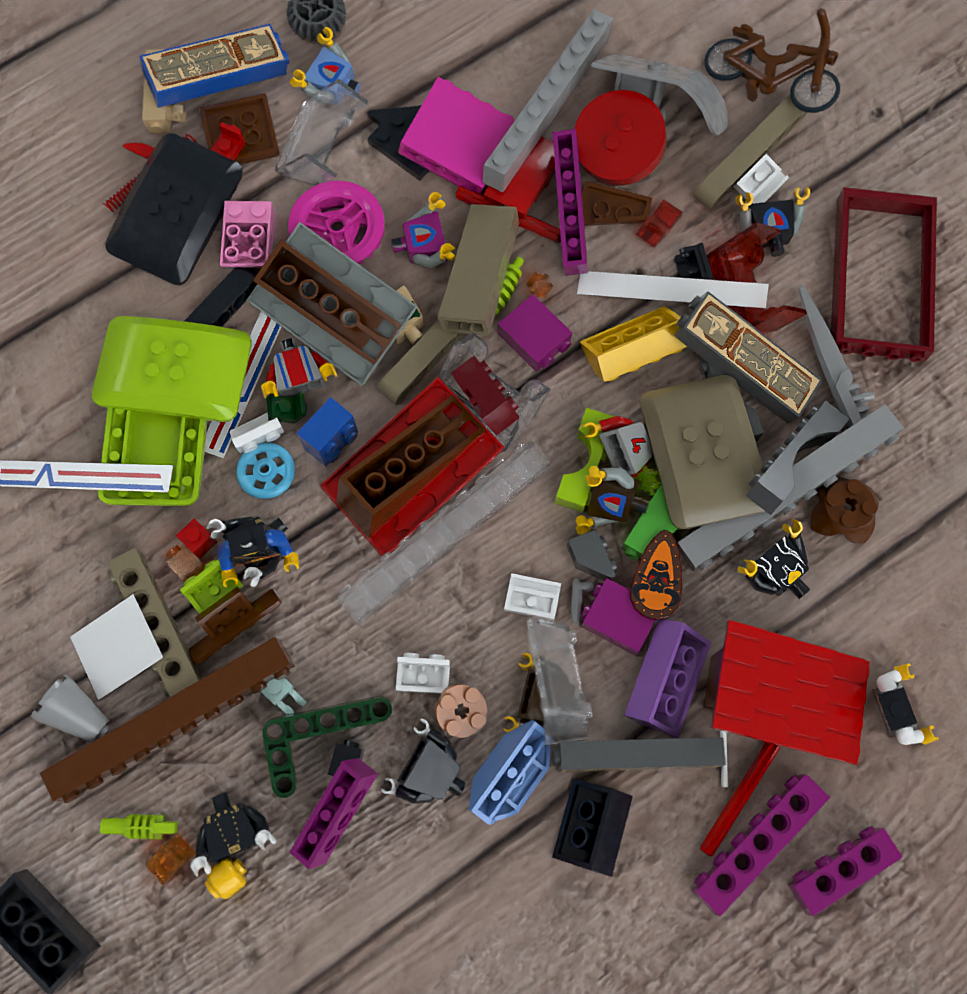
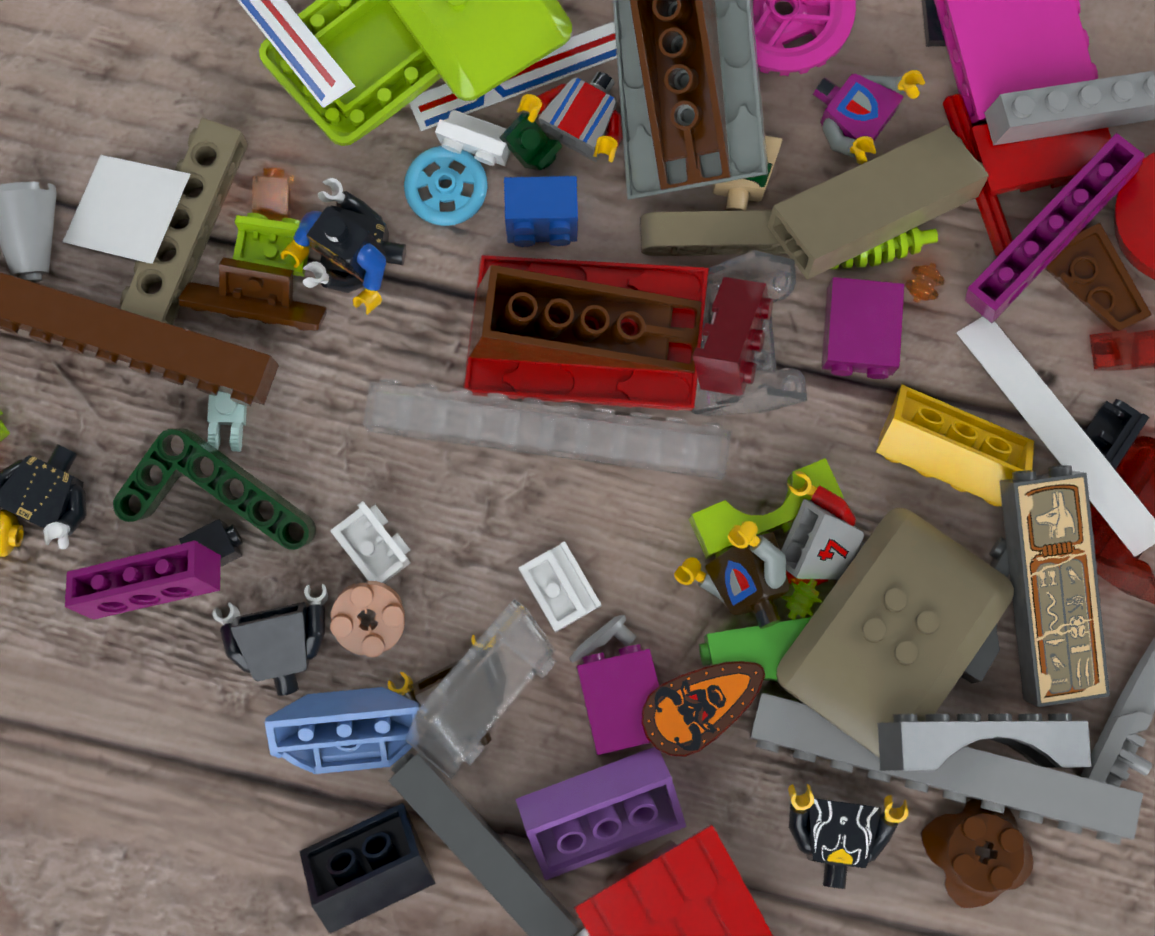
camera: 45 degrees right, 5 degrees up
red brick [176,518,218,559] -> none
dark grey slope [567,530,617,581] -> none

